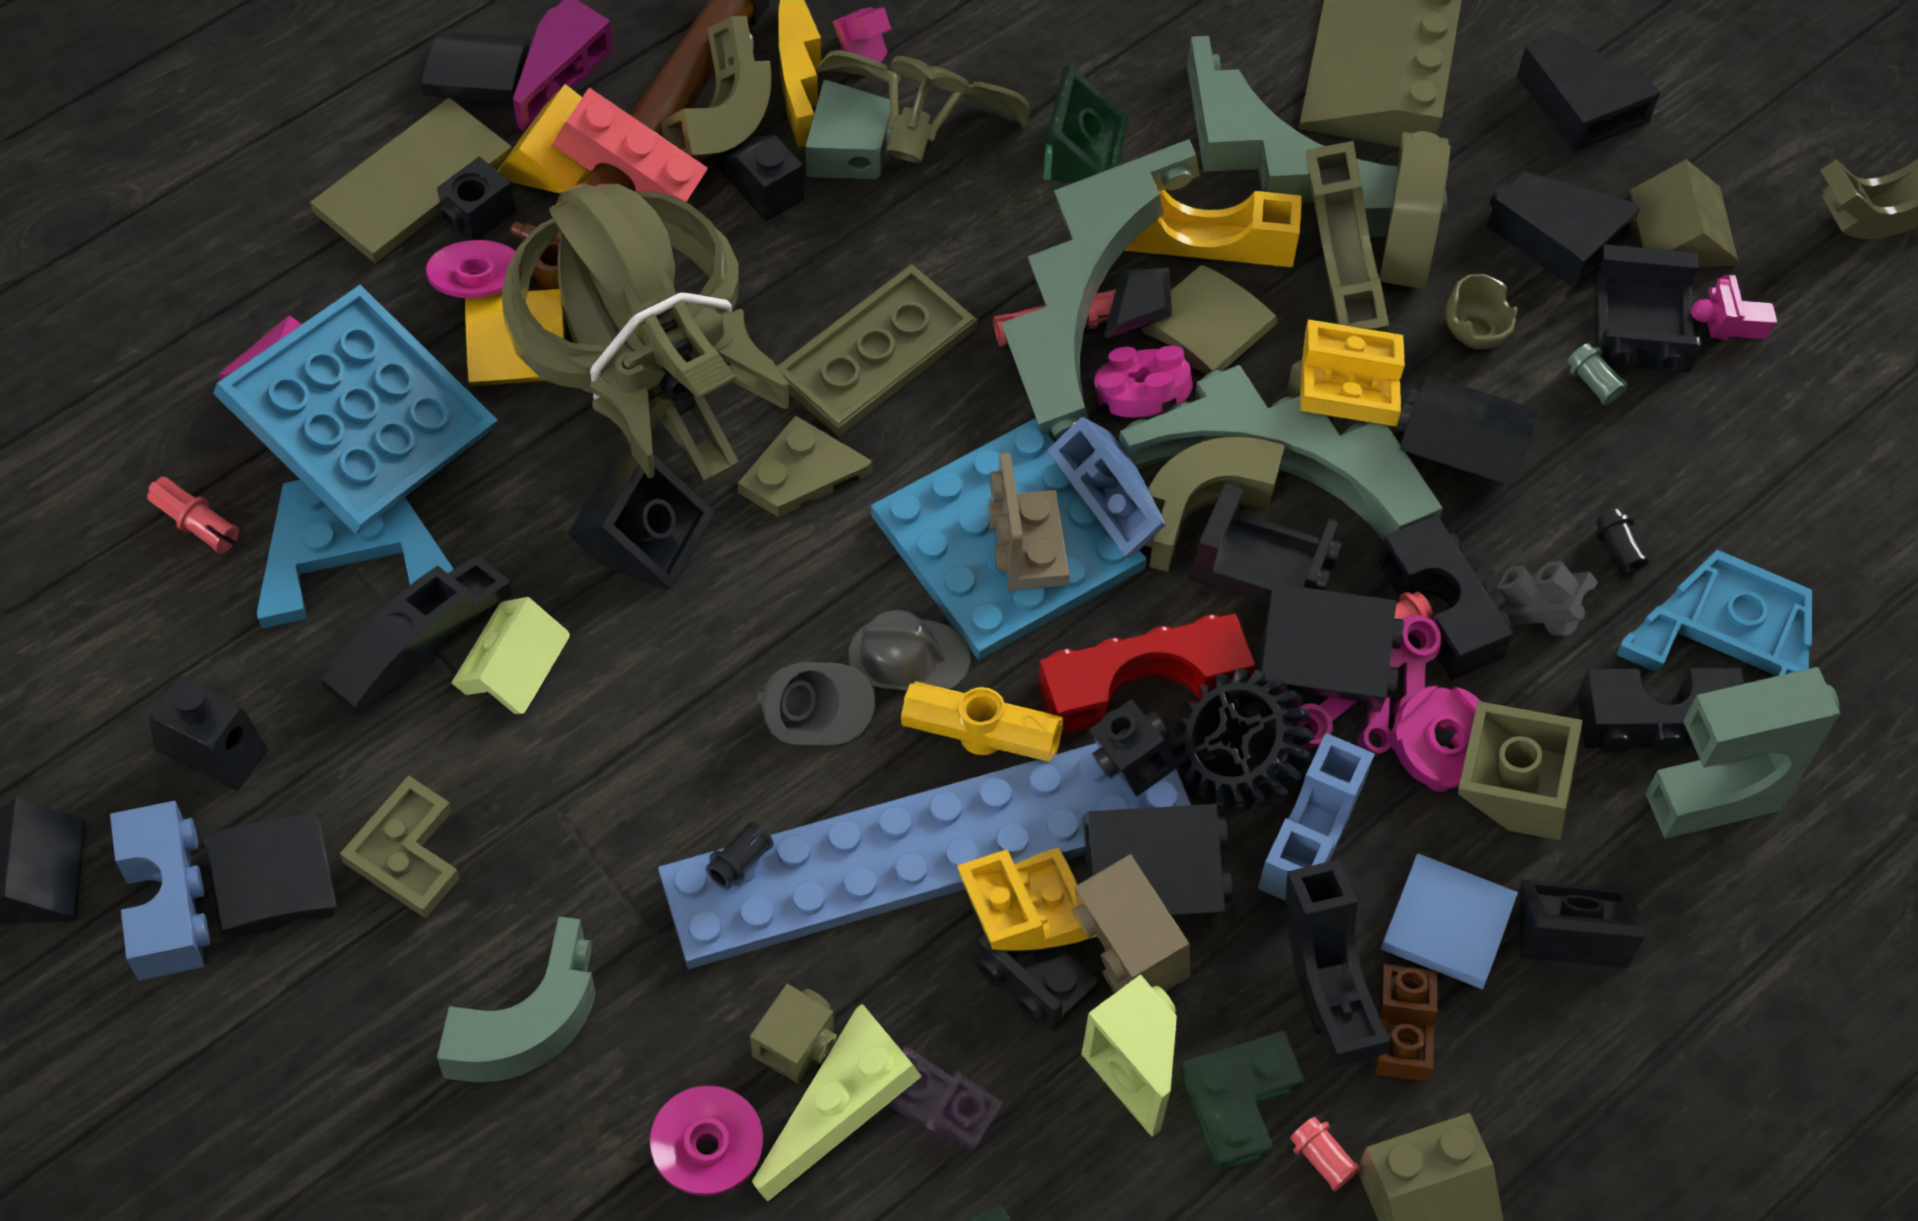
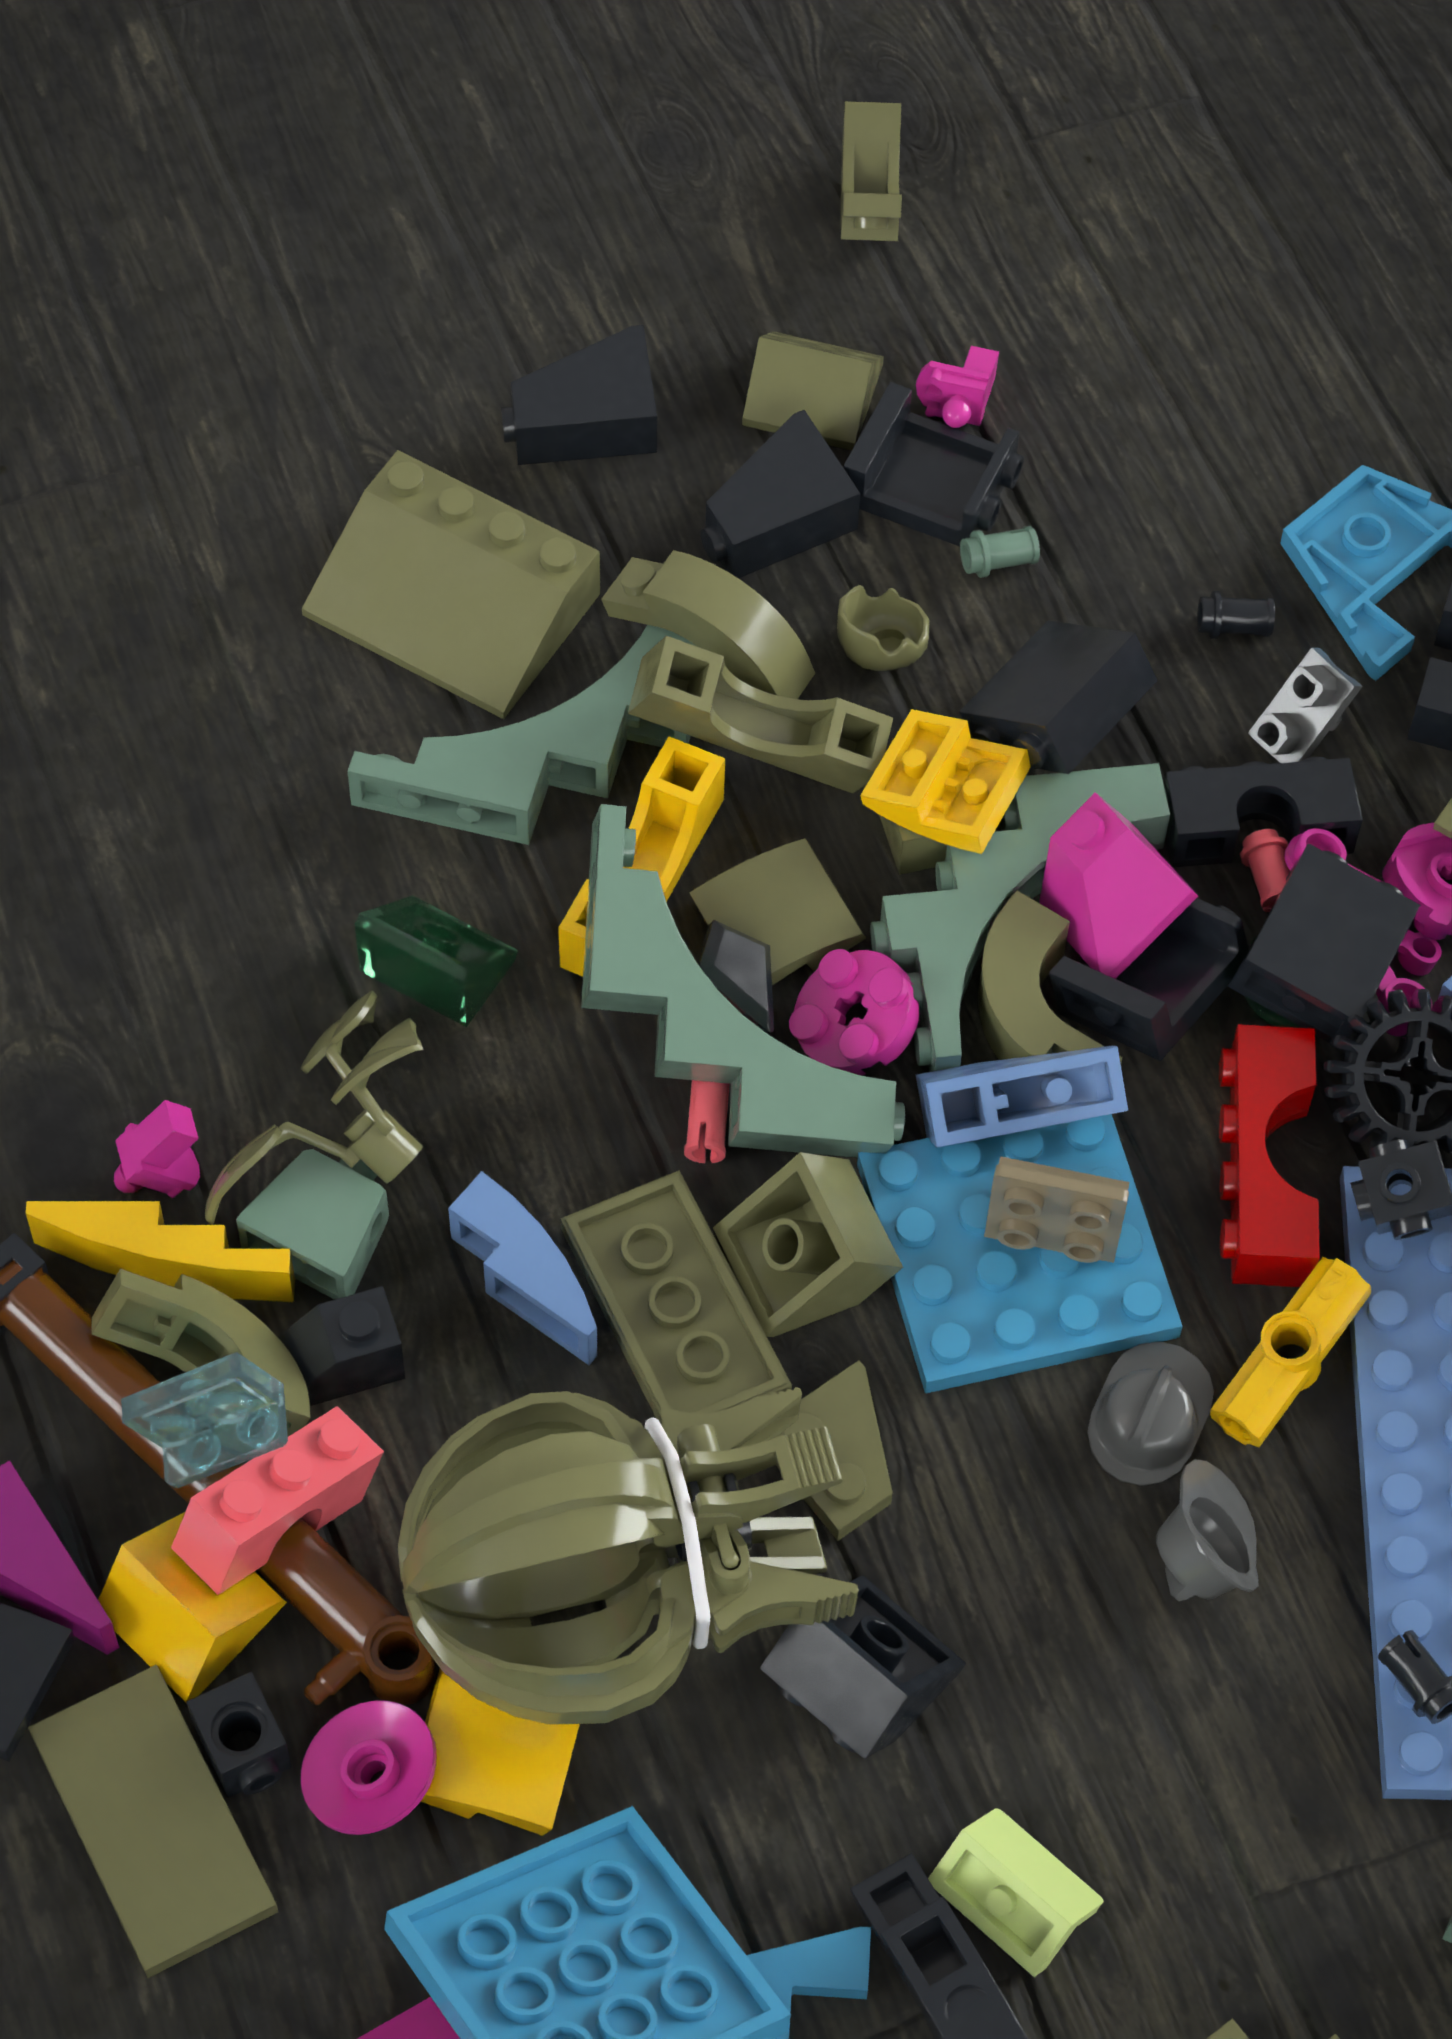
camera: 70 degrees left, 0 degrees up
none -> clear light blue bracket [121,1352,288,1488]
none -> medium blue slope [448,1171,597,1365]
none -> olive slope [713,1152,903,1337]
none -> dark pink slope [1039,792,1198,979]

